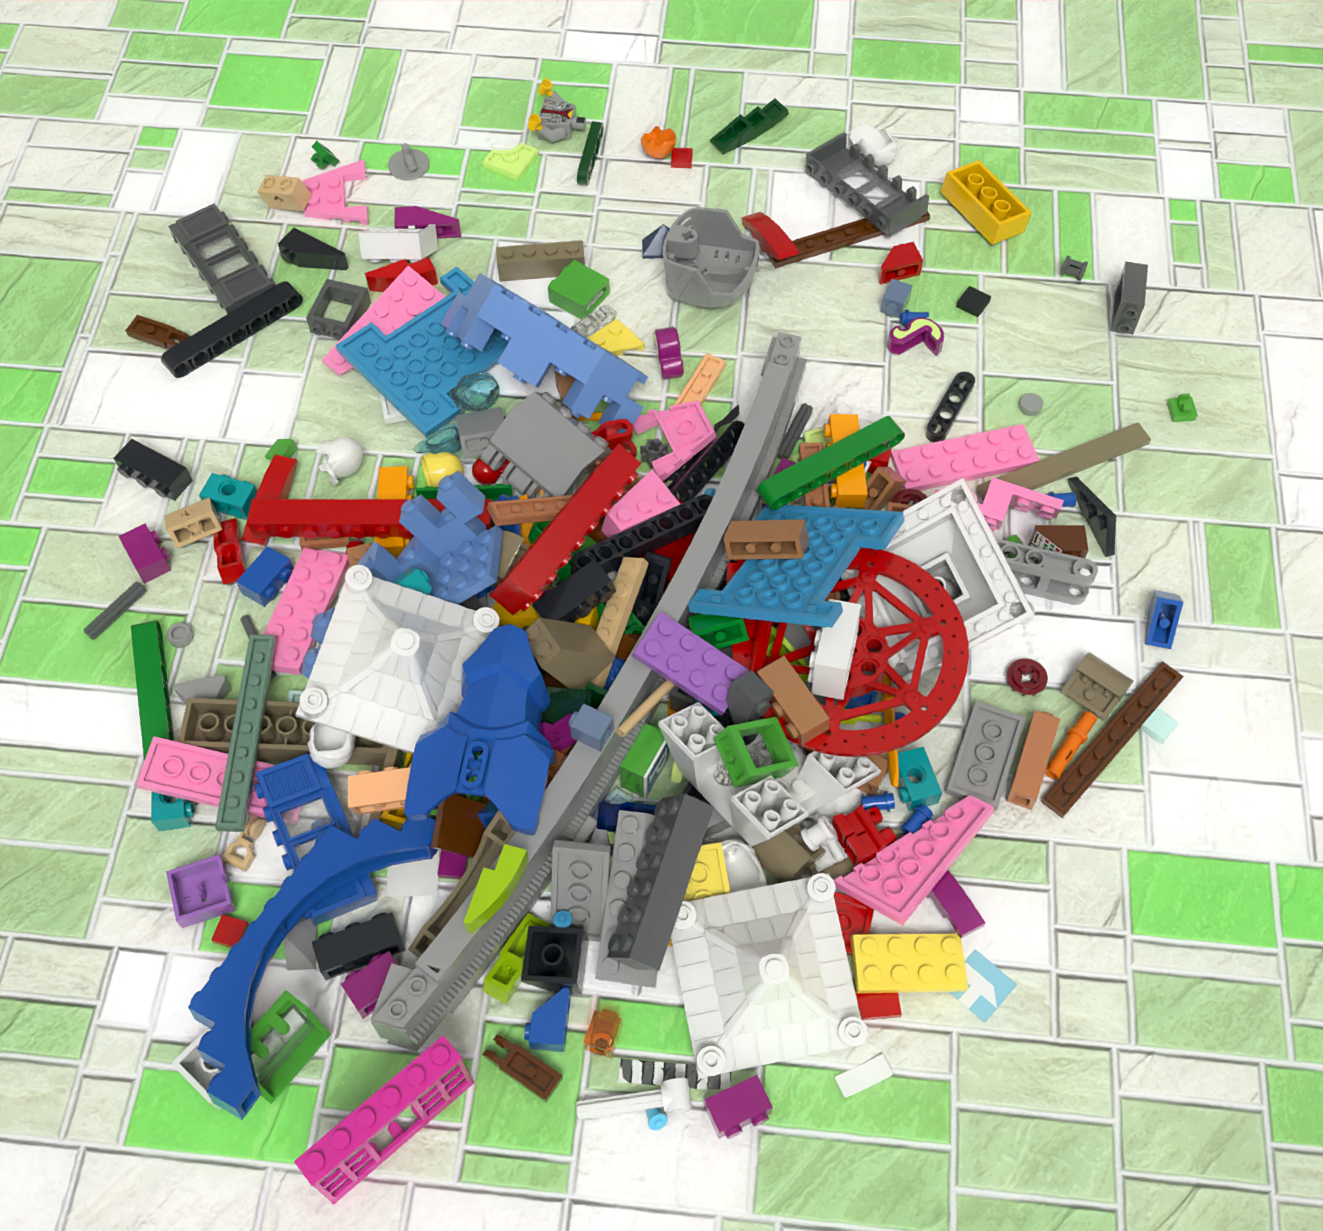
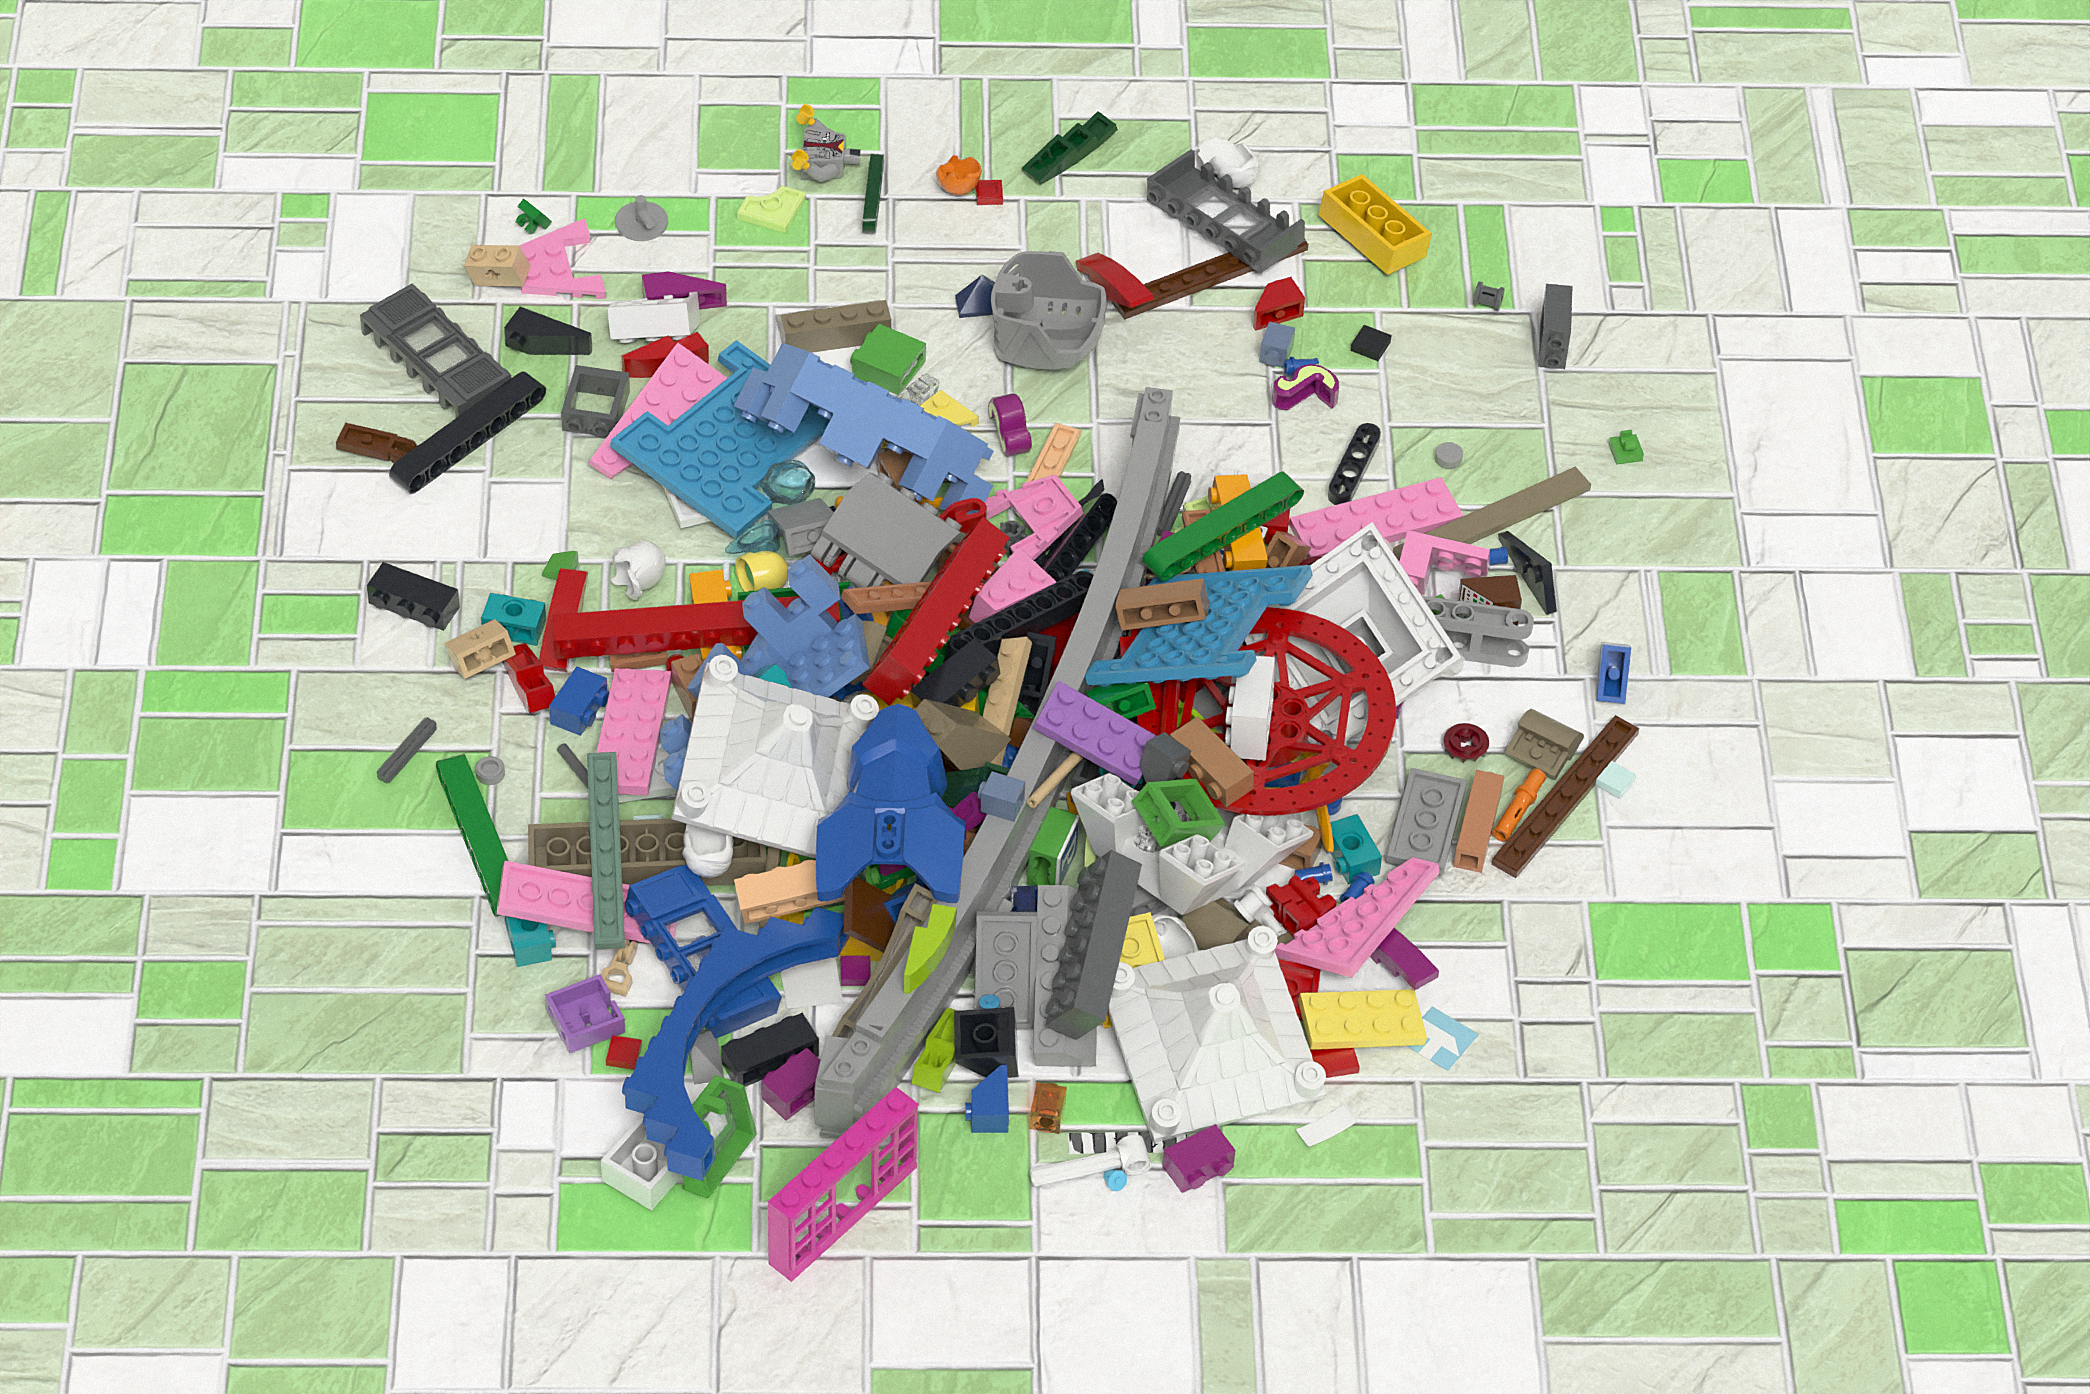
camera: 10 degrees left, 10 degrees down
magenta brick [118,523,171,584] -> none
light grey slope [173,674,231,703] -> none
reddish brown hinge [482,1034,563,1103] -> none

